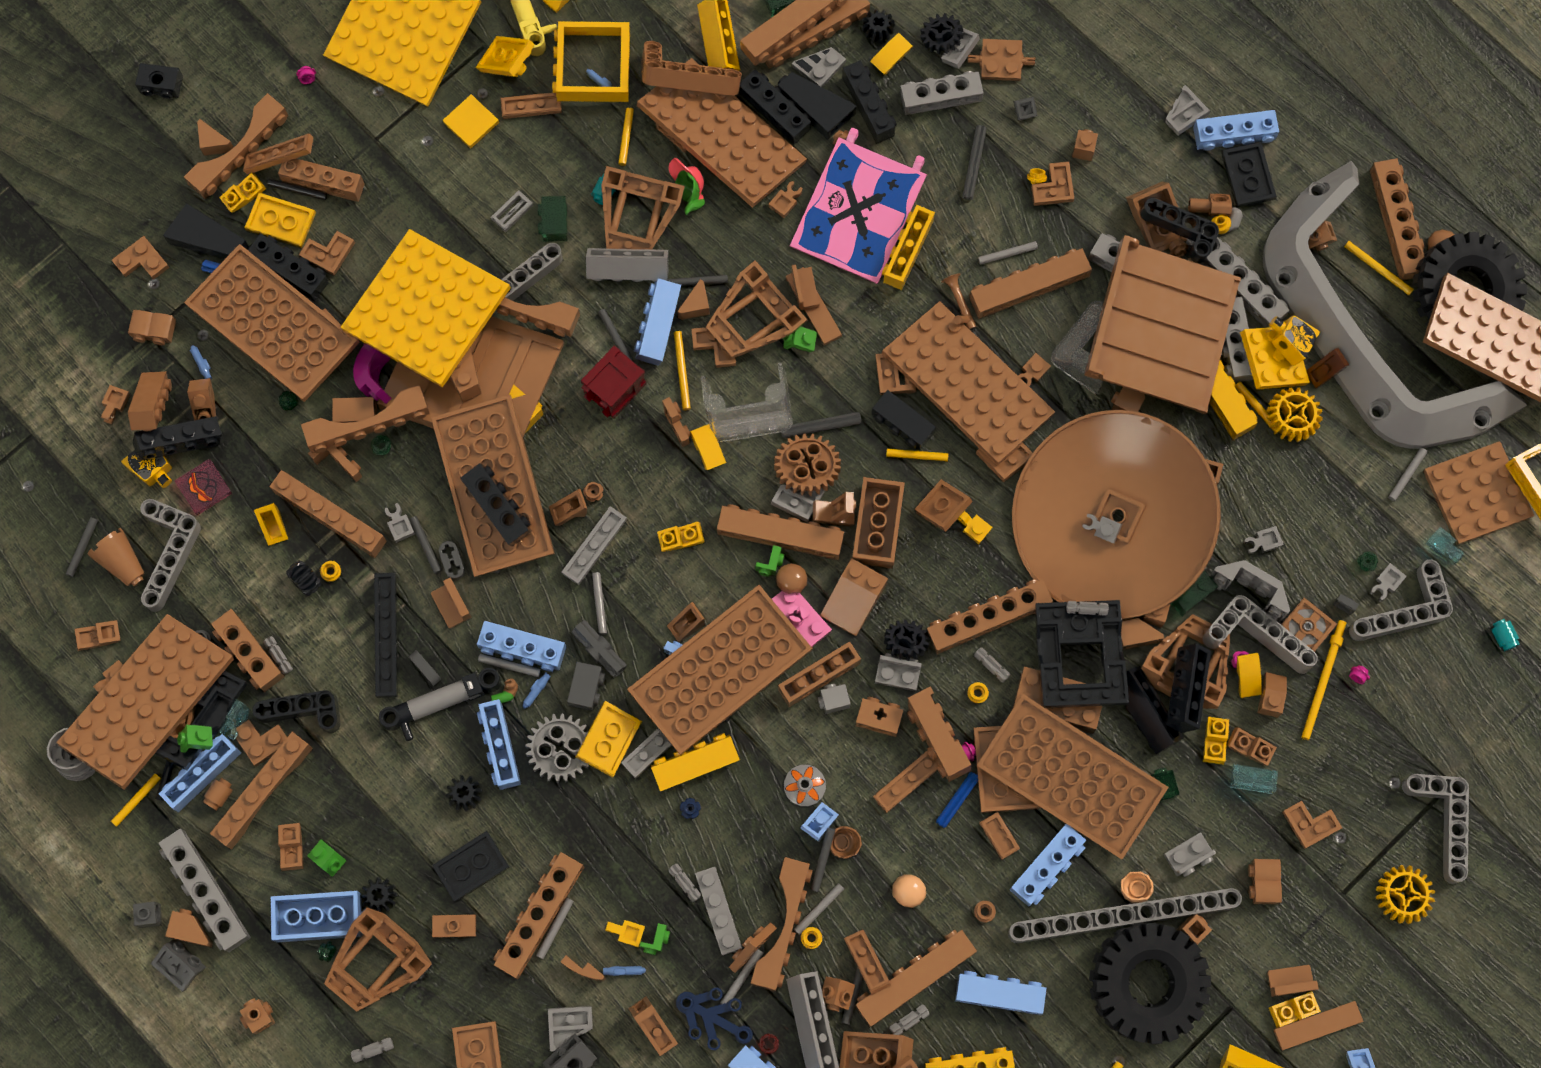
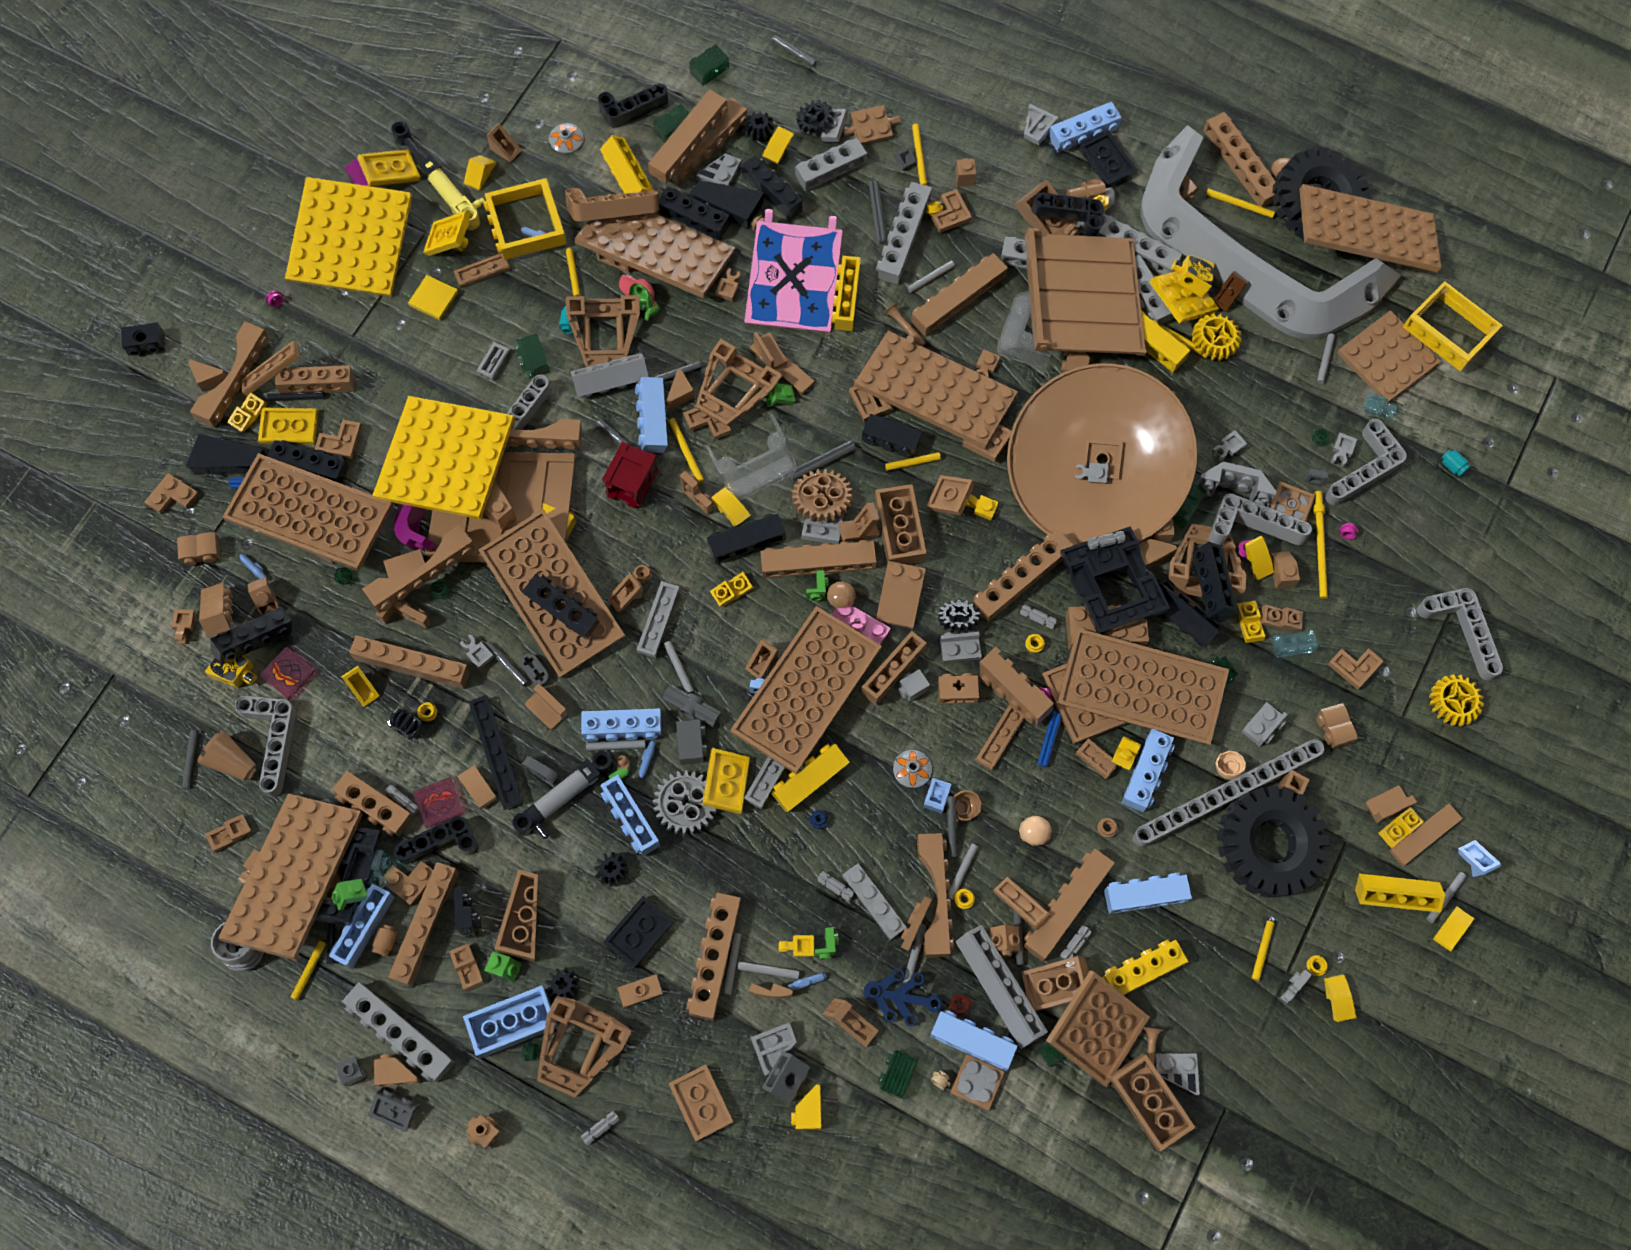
camera: 20 degrees left, 5 degrees down
none -> clear pink tile [413,777,464,829]
none -> black plate [454,887,482,938]
none -> medium nougat slope [458,765,497,810]
none -> medium nougat wedge [494,869,538,962]
none -> black brick [707,513,786,564]
none -> light grey bar [738,961,799,979]
none -> light grey brick [876,182,932,285]
none -> yellow bar [912,124,927,186]
none -> yellow bracket [1111,737,1141,770]

